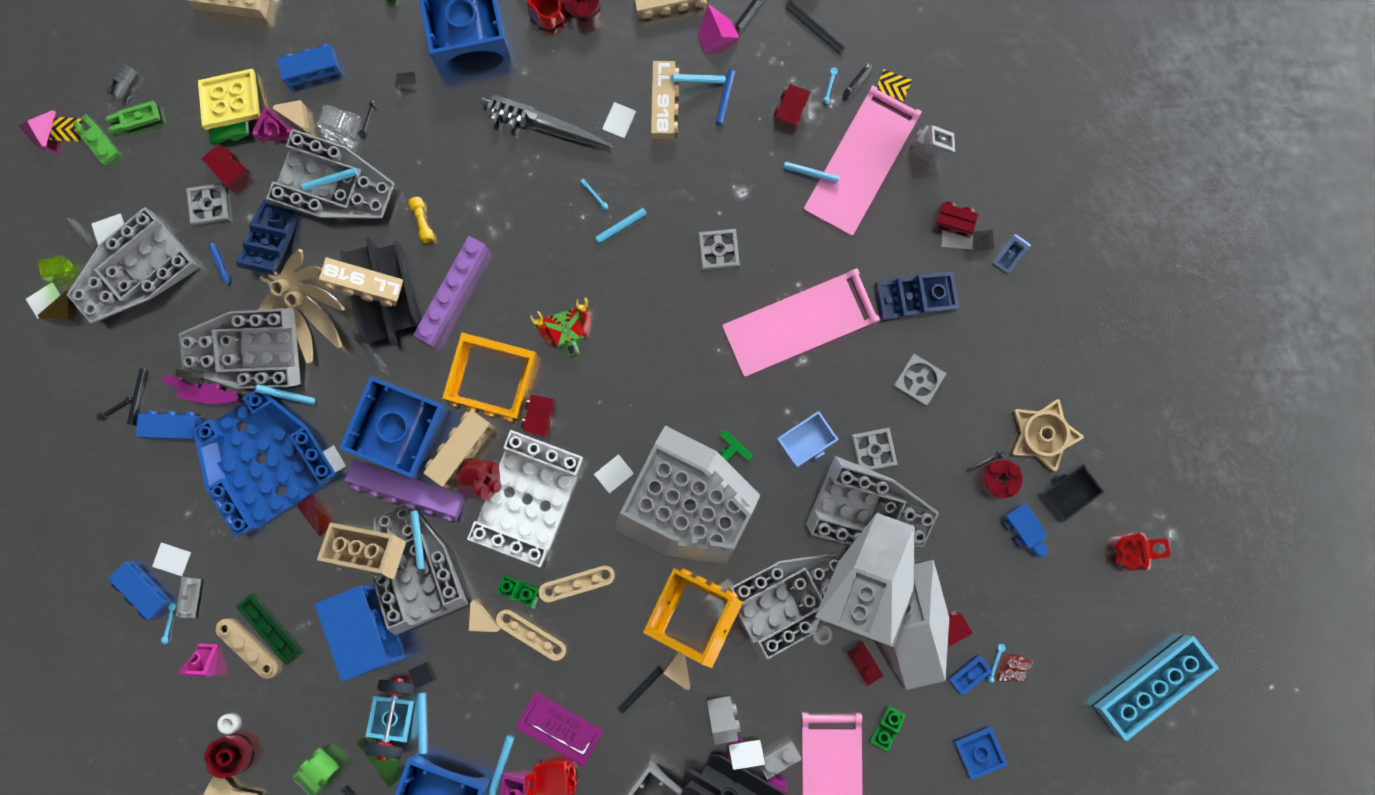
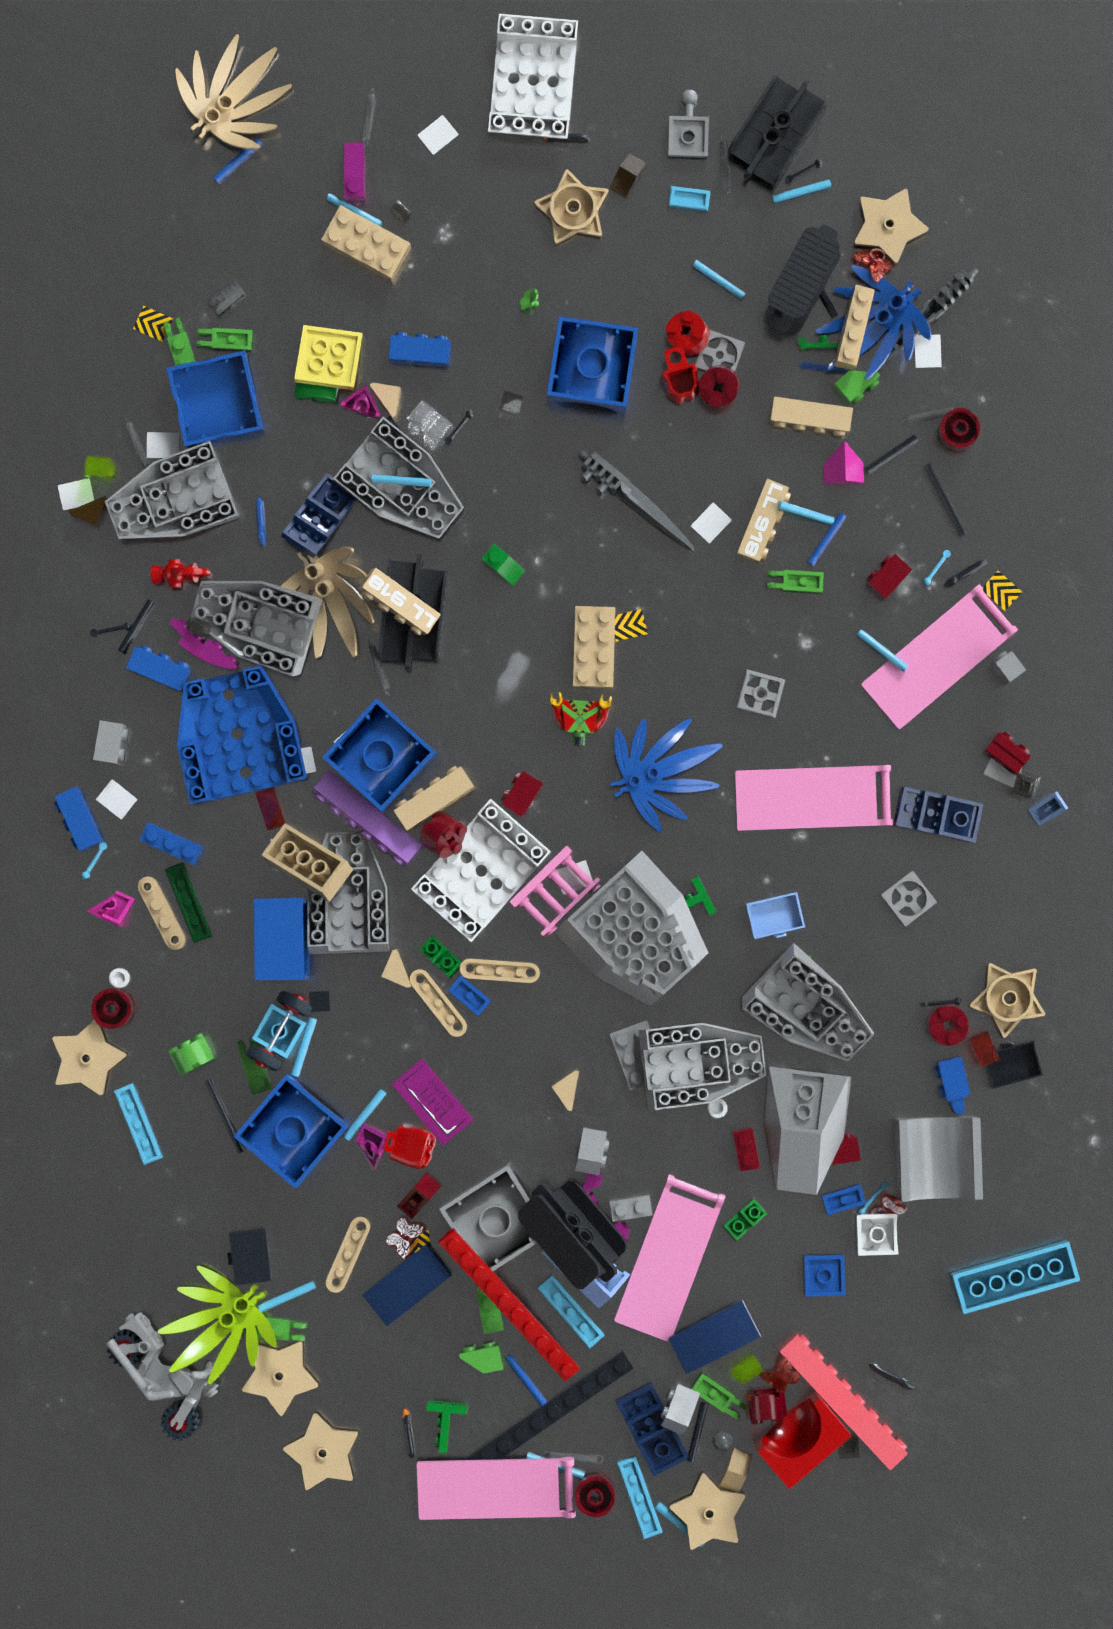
camera: 25 degrees right, 5 degrees up
slope [19,110,56,149] -> none
light grey hinge [176,577,202,618] -> none
light grey piece [186,183,230,226] -> none
dark red brick [201,144,249,191] -> none
medium azure bar [255,384,315,406] -> none
yellow piece [407,197,434,243] -> none
medium azure bar [410,511,425,570] -> none
medium lavender brick [413,236,489,348] -> none
light orange piece [442,332,537,422] -> none
medium azure hinge [580,179,608,210] -> none
medium azure bar [595,208,646,243] -> none
black bar [617,666,664,714] -> none
light orange piece [643,568,743,668] -> none
white sticker [729,740,765,770] -> none
light grey wedge [815,513,915,647] -> none
light grey piece [851,428,898,470] -> none
light grey slope [924,125,955,153] -> none
red piece [1114,532,1171,571] -> none
none -> light grey brick [93,720,128,765]
none -> blue brick [139,822,204,866]
none -> red piece [150,559,211,588]
none -> blue tile [166,351,264,446]
none -> blue plate [448,975,491,1016]
none -> green slope [481,544,525,586]
none -> clear brick [498,651,530,695]
none -> bright pink fence [510,846,600,936]
none -> tan brick [573,606,615,689]
none -> blue plant [610,718,723,833]
none -> sticker [615,609,648,641]
none -> bright green hinge [767,570,824,593]
none -> white slope [856,1214,898,1256]
none -> light grey piece [895,1116,983,1202]
none -> clear red slope [967,1031,1000,1067]

